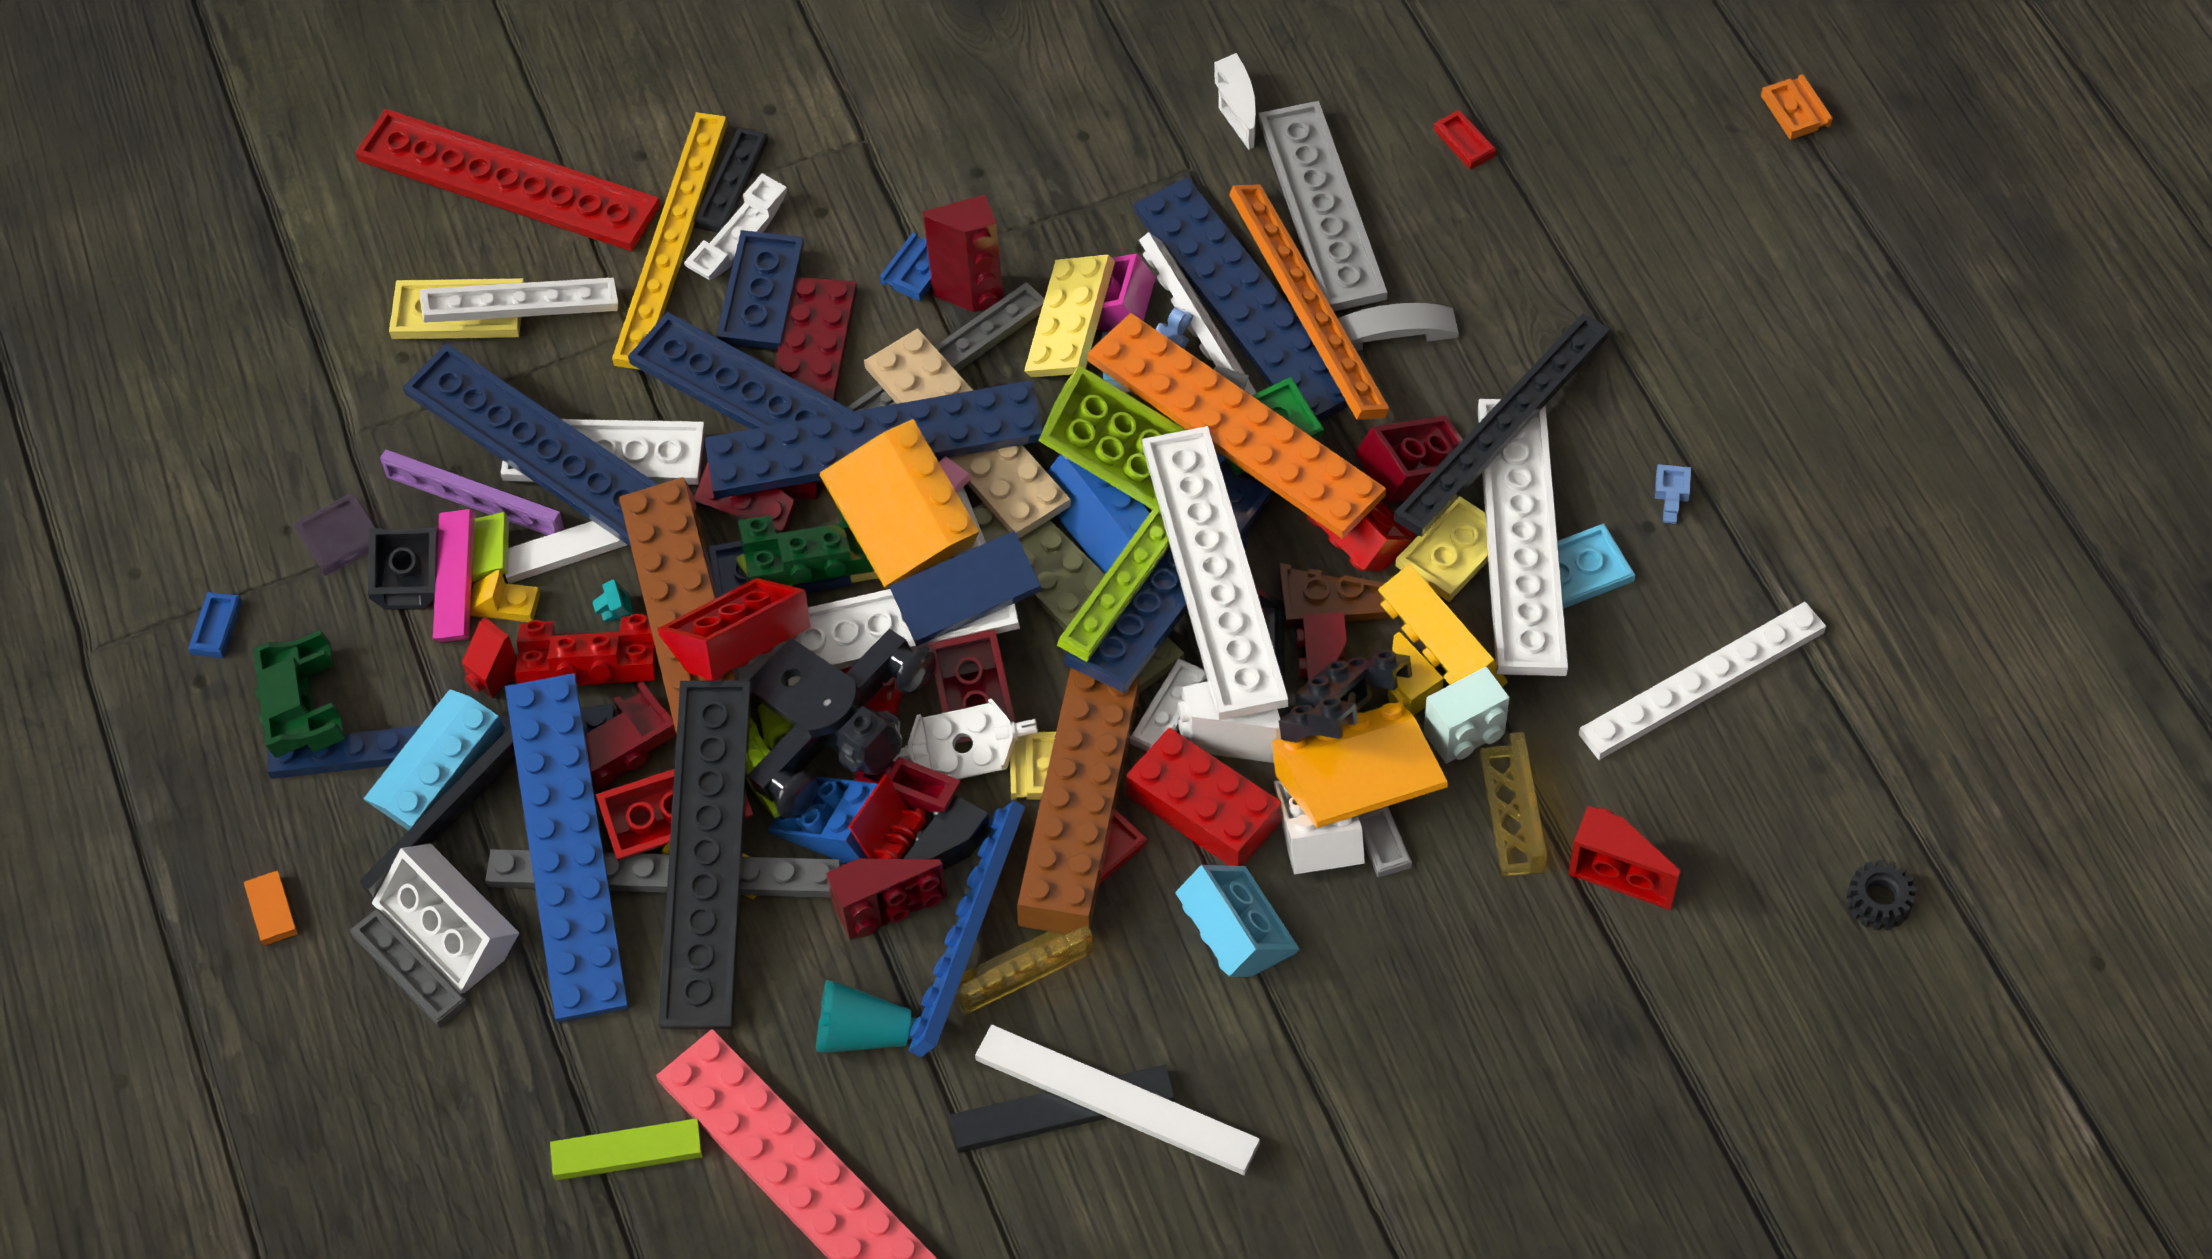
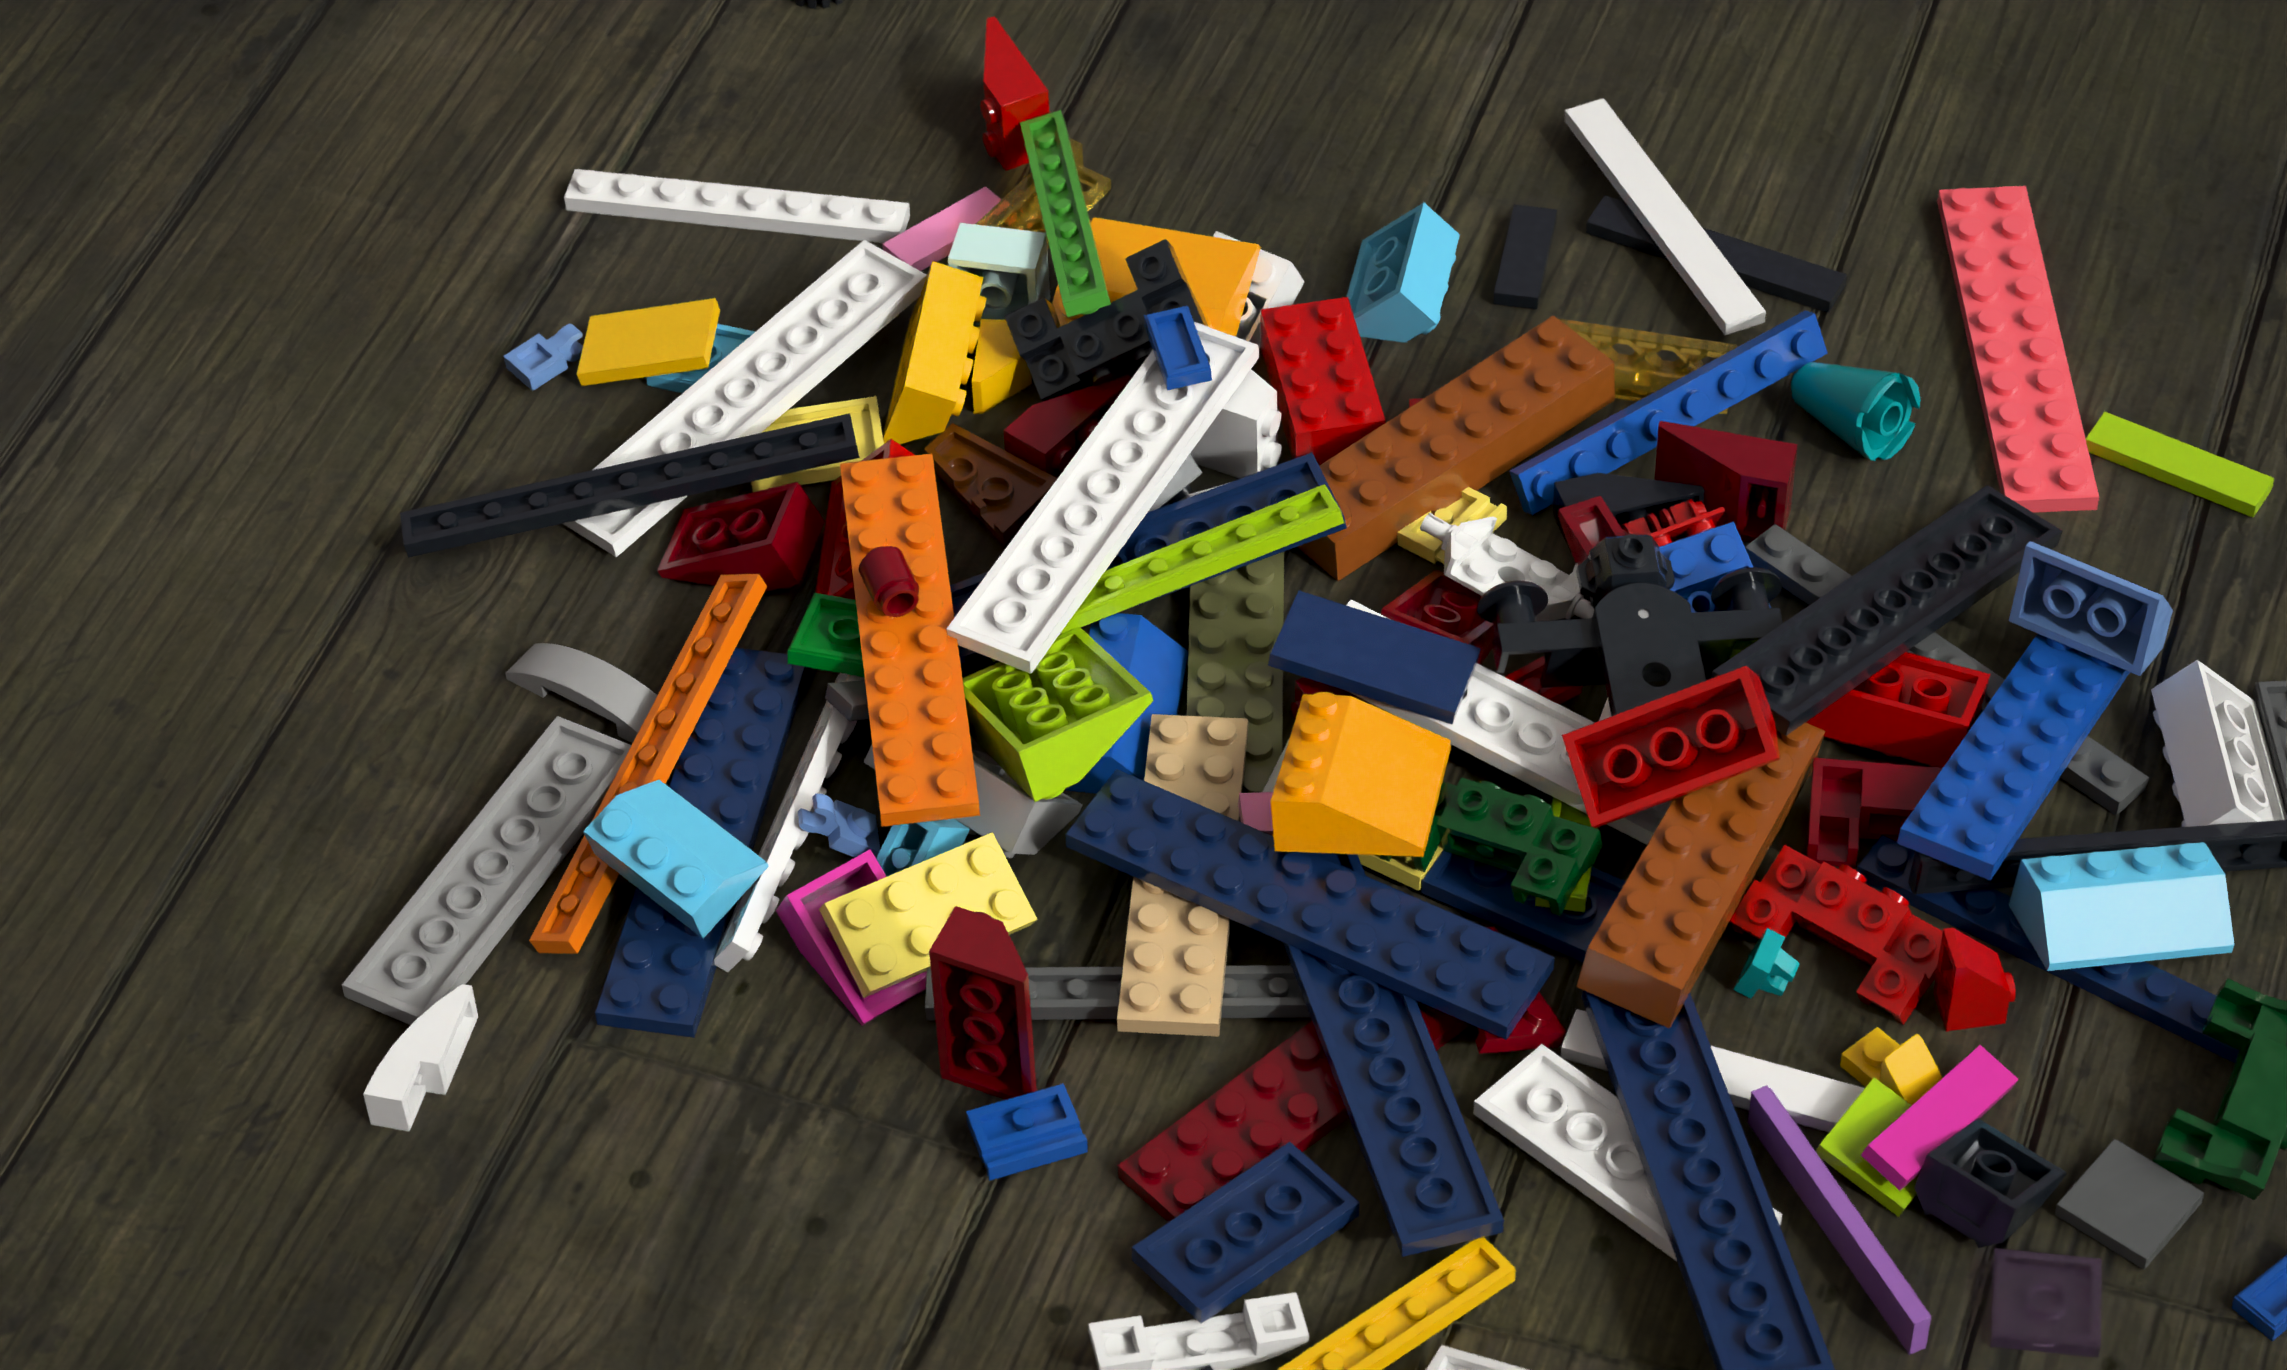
camera: 140 degrees left, 10 degrees down
red tile [1434,110,1496,170] -> none
none -> yellow tile [577,298,720,386]
none -> medium azure slope [583,780,769,938]
none -> dark red brick [859,546,919,617]
none -> bright pink tile [882,186,1013,271]
none -> bright green plate [1020,110,1111,317]
none -> blue tile [1144,306,1212,390]
none -> black tile [1494,204,1557,309]
none -> medium blue slope [2009,541,2173,676]
none -> dark grey tile [2055,1139,2204,1270]

